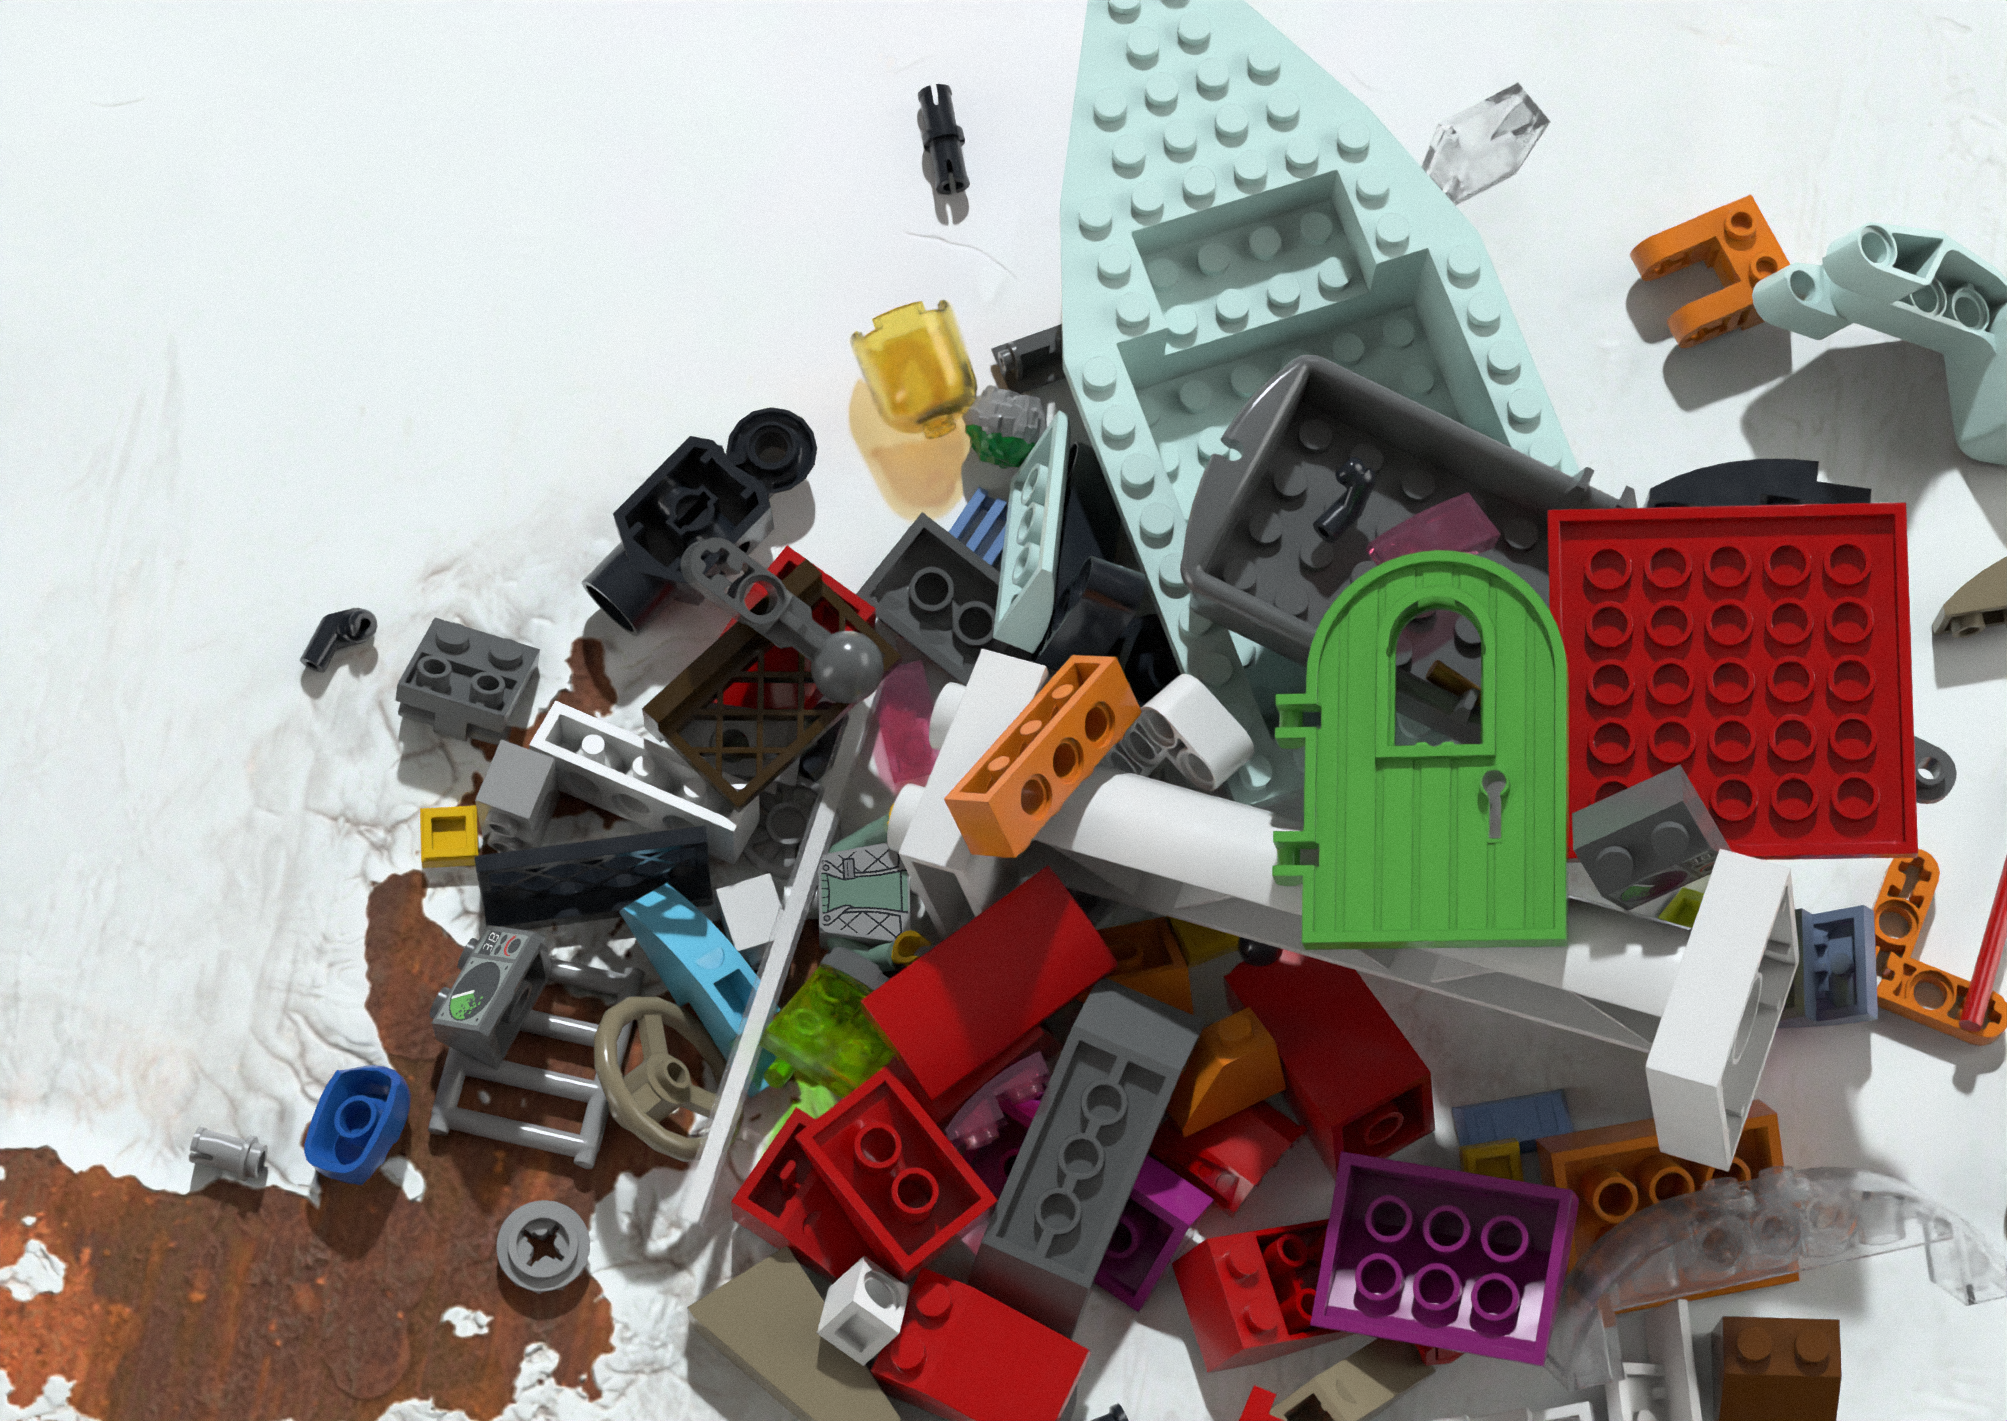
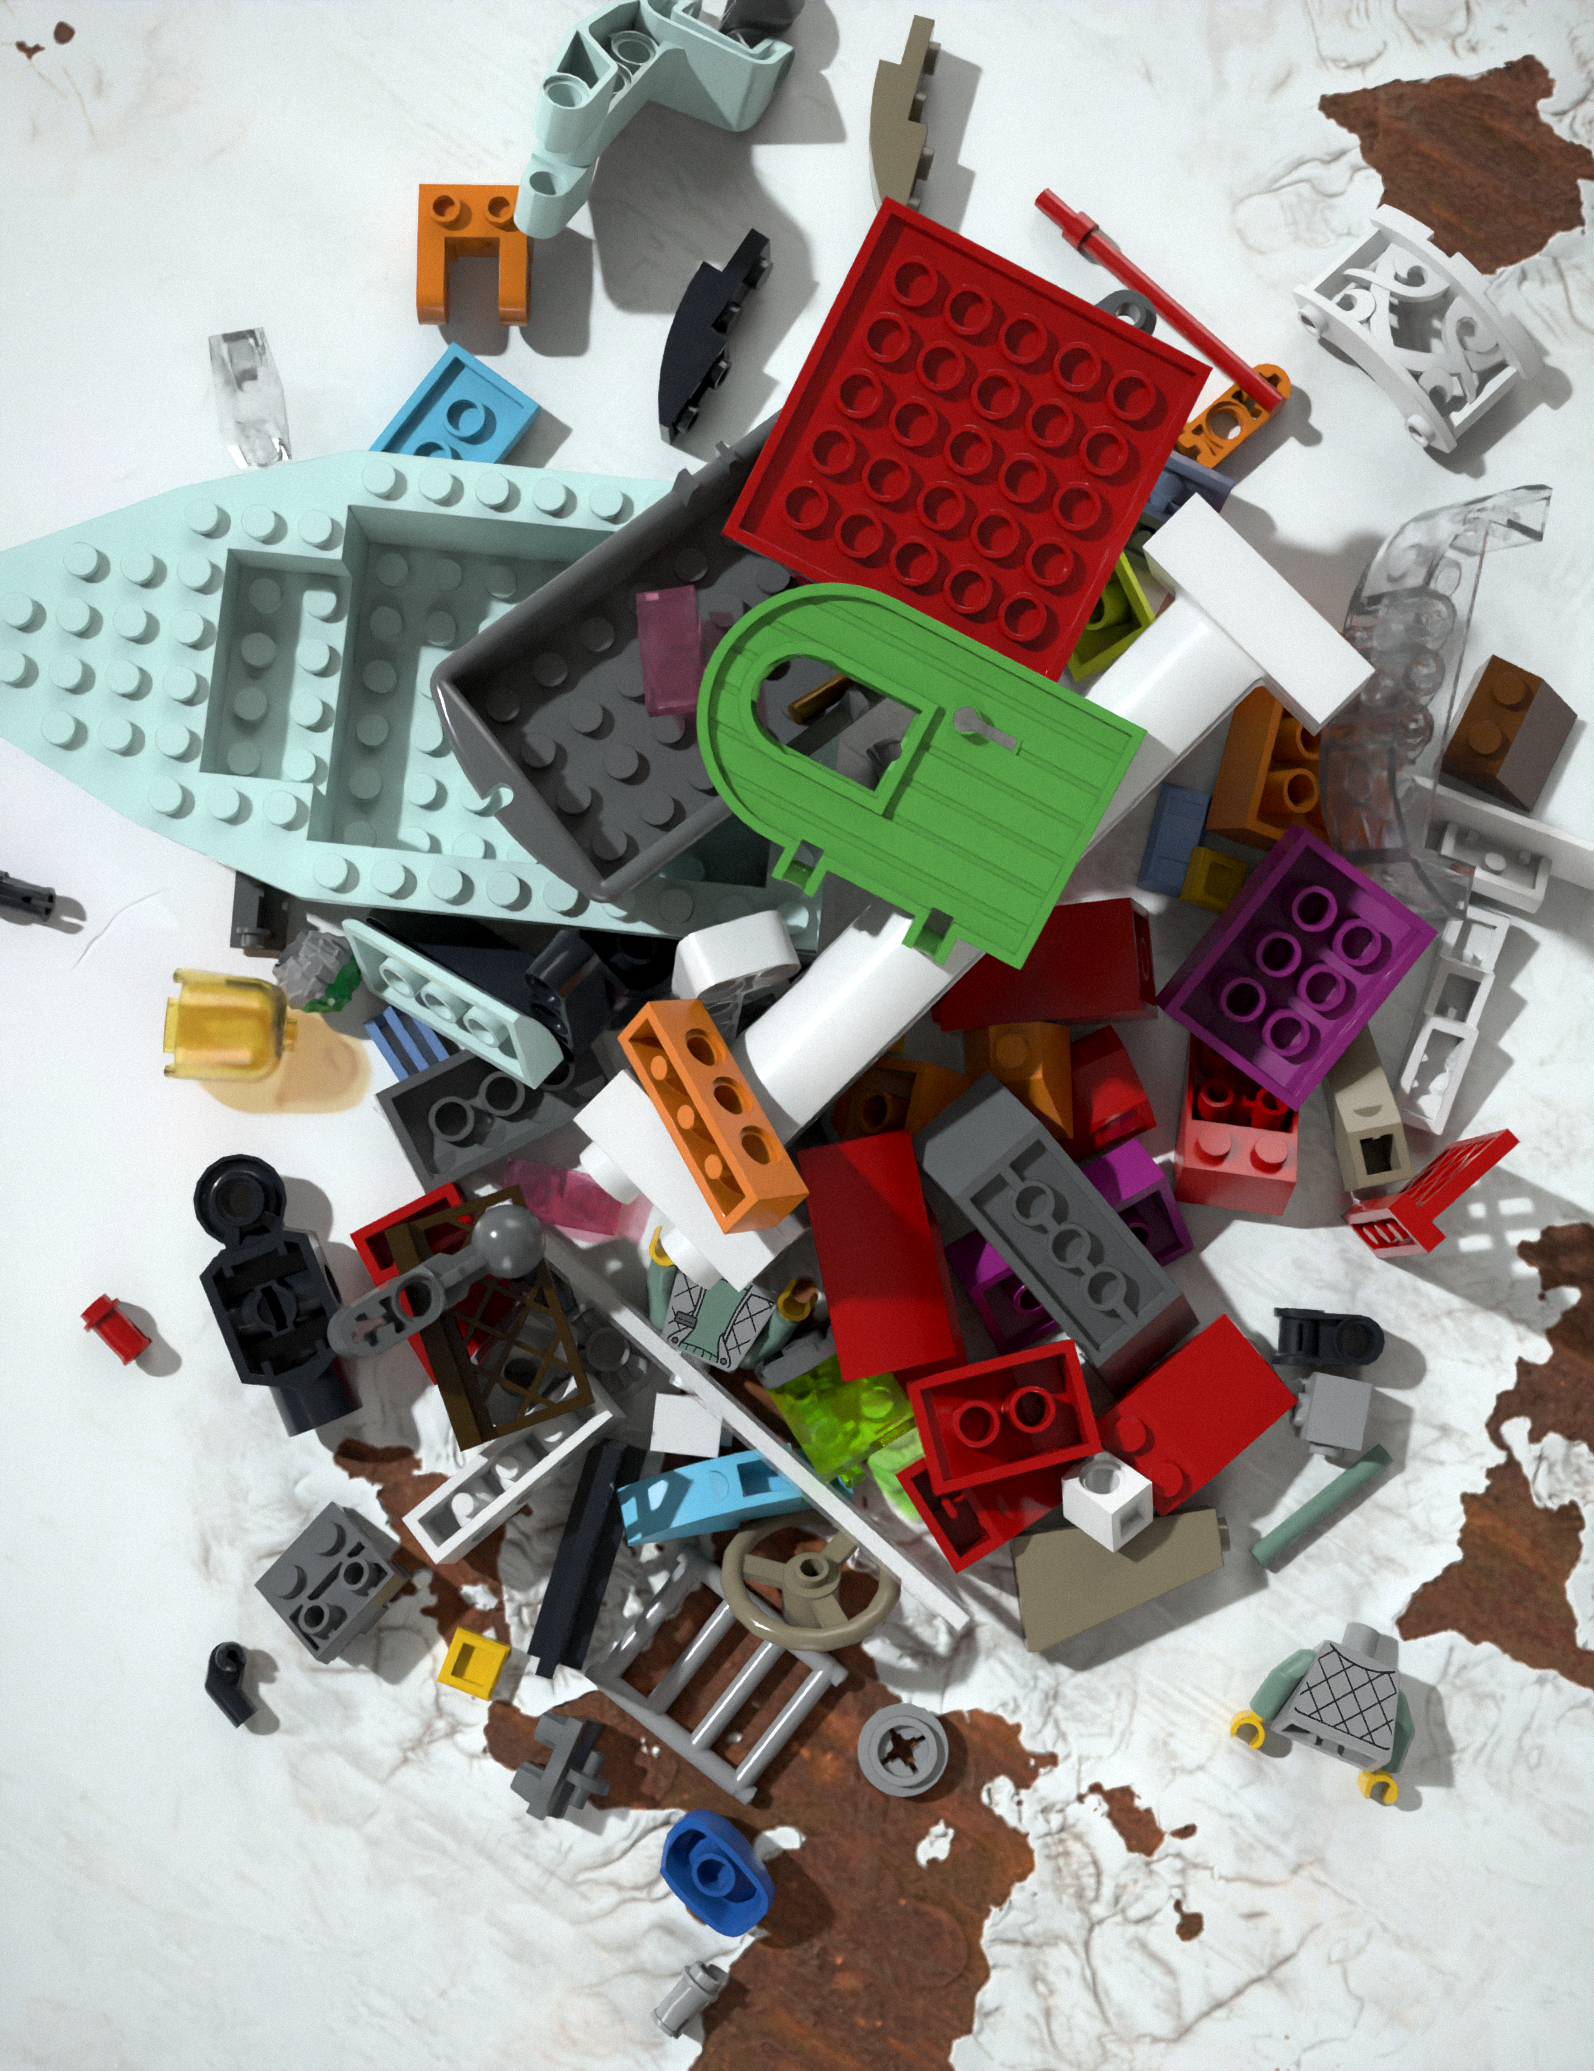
camera: 60 degrees left, 15 degrees up
dark grey slope [429,925,552,1070] -> none
light grey brick [475,740,560,852] -> none
clear pink slope [945,1051,1051,1150] -> none
black arm [1313,457,1376,544] -> none
dark grey slope [1572,765,1732,910] -> none
none -> red pin [80,1293,153,1366]
none -> medium azure plate [368,341,542,464]
none -> dark grey hips [510,1712,612,1821]

